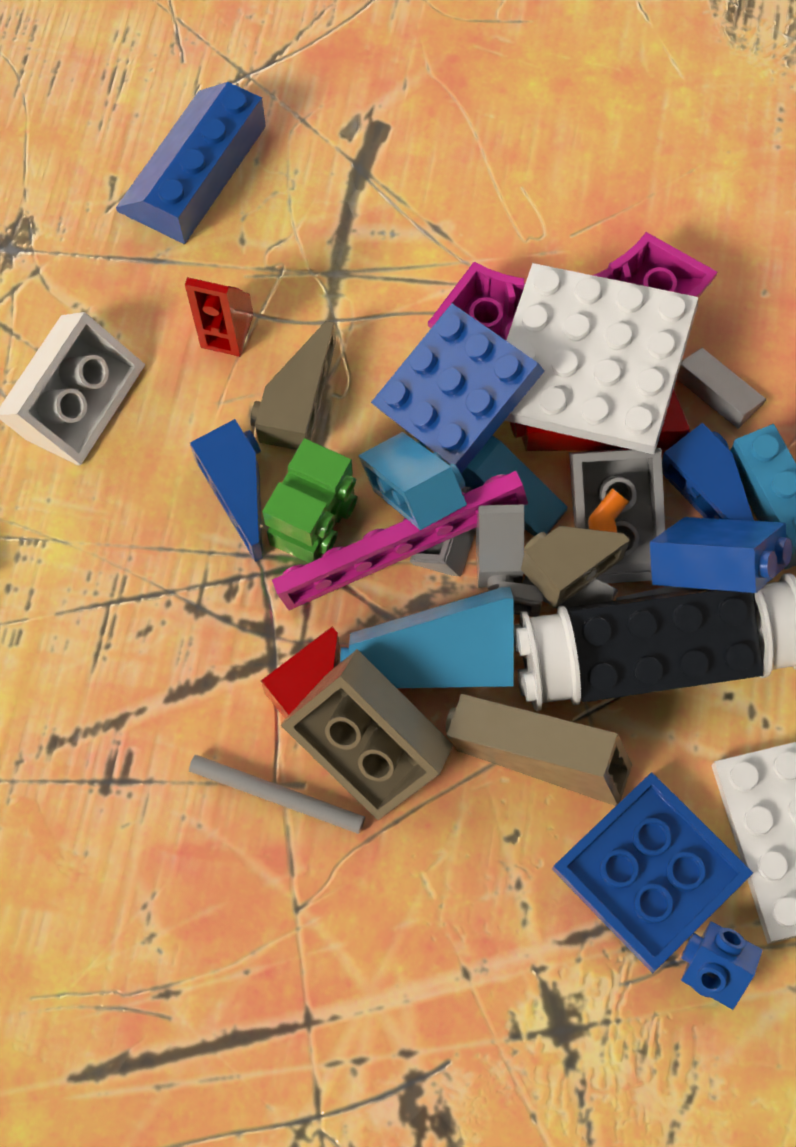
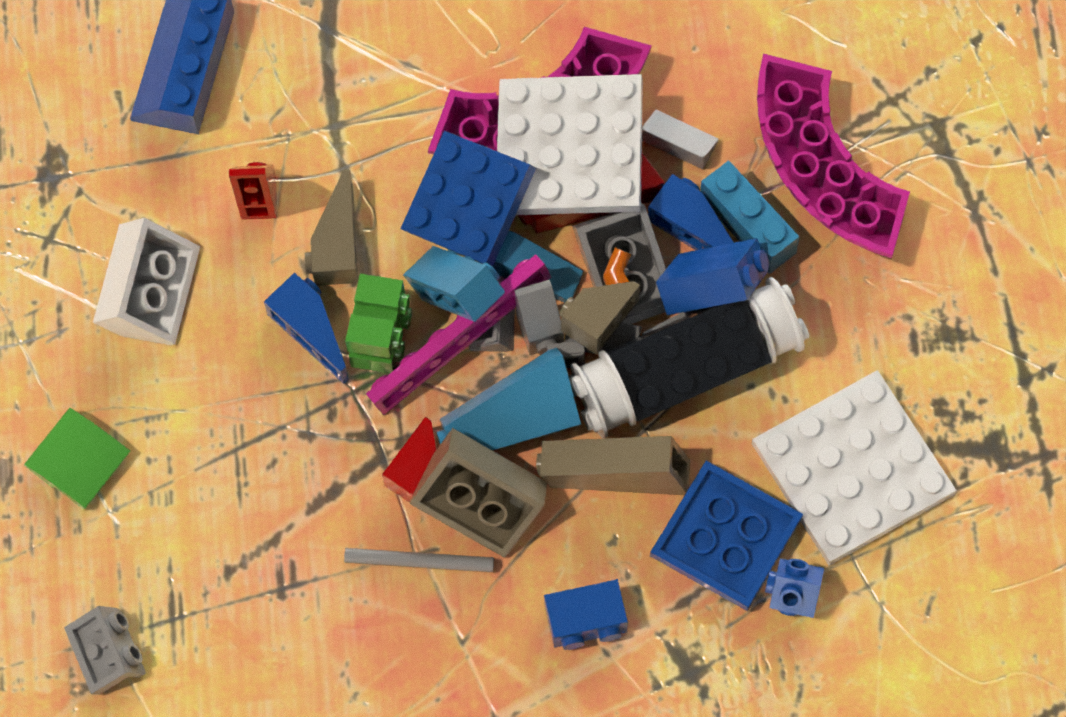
camera: 15 degrees left, 0 degrees up
none -> blue brick [544,579,628,650]

